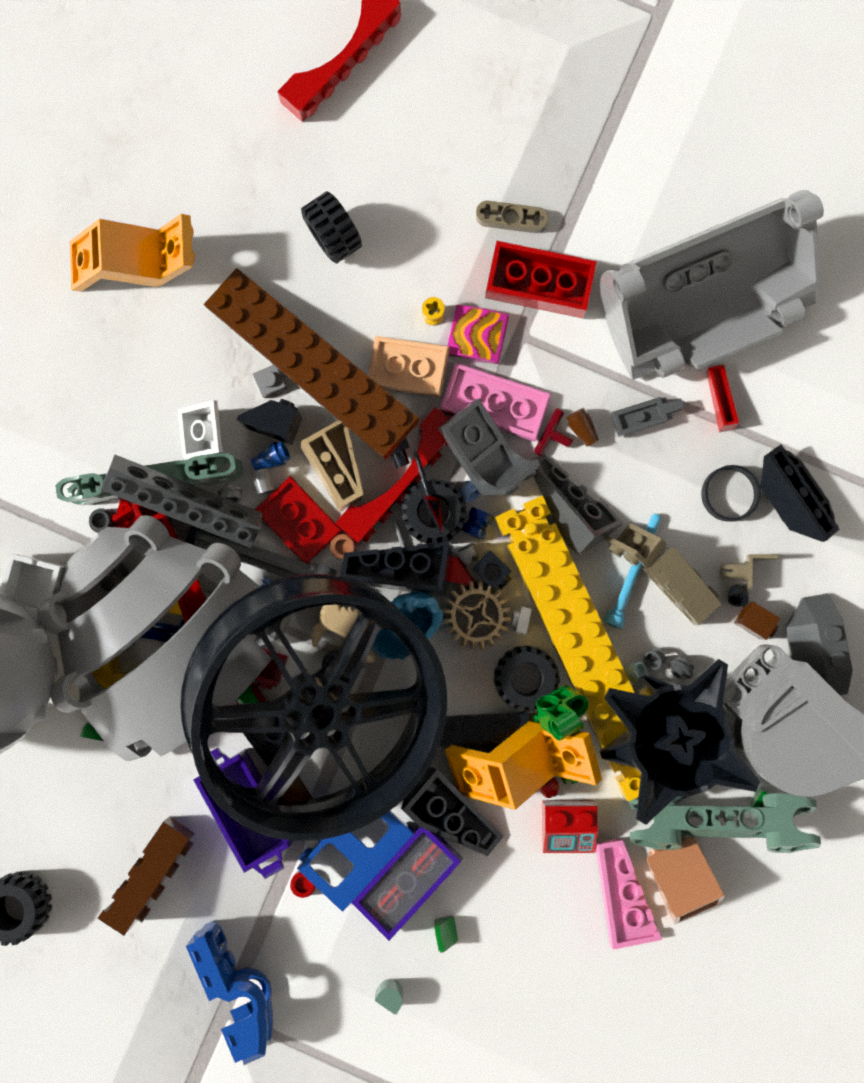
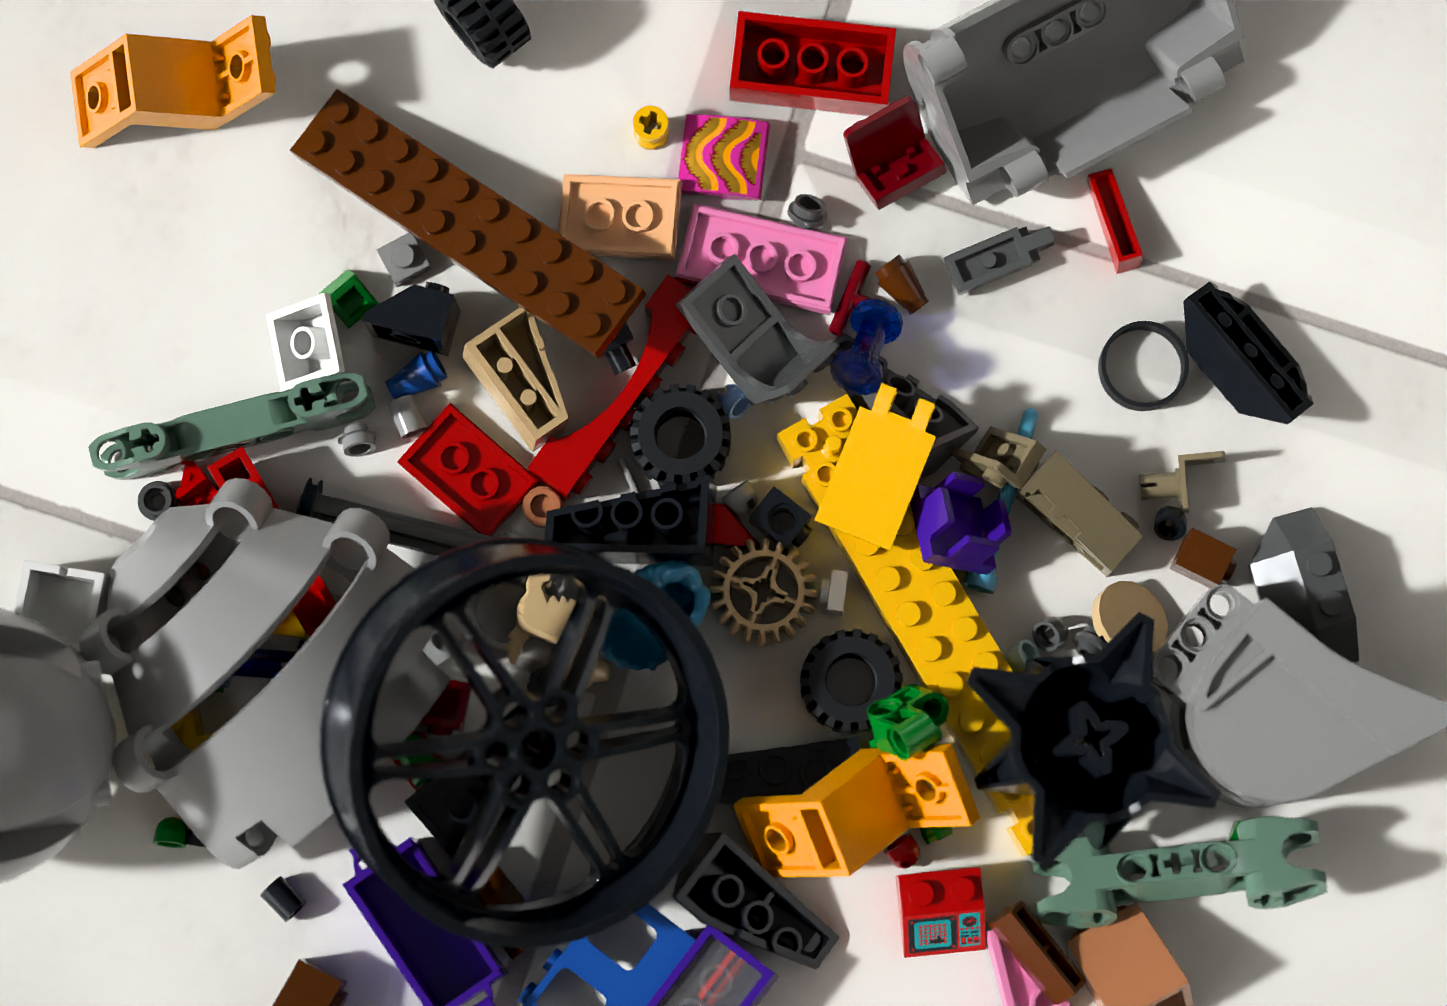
camera: 10 degrees left, 5 degrees down
dark grey brick [101,454,262,548] -> none
black piece [414,451,443,534] -> none
clear blue wheel [461,507,494,541] -> none
none -> black hinge [260,876,307,922]
none -> green slope [319,270,379,329]
none -> dark grey plate [787,194,827,229]
none -> yellow tile [814,383,936,551]
none -> clear blue hose [830,299,903,395]
none -> dark red bracket [843,96,947,211]
none -> dark purple panel [910,472,1012,575]
none -> reddish brown piece [987,900,1087,1005]
none -> tan tile [1091,581,1168,653]

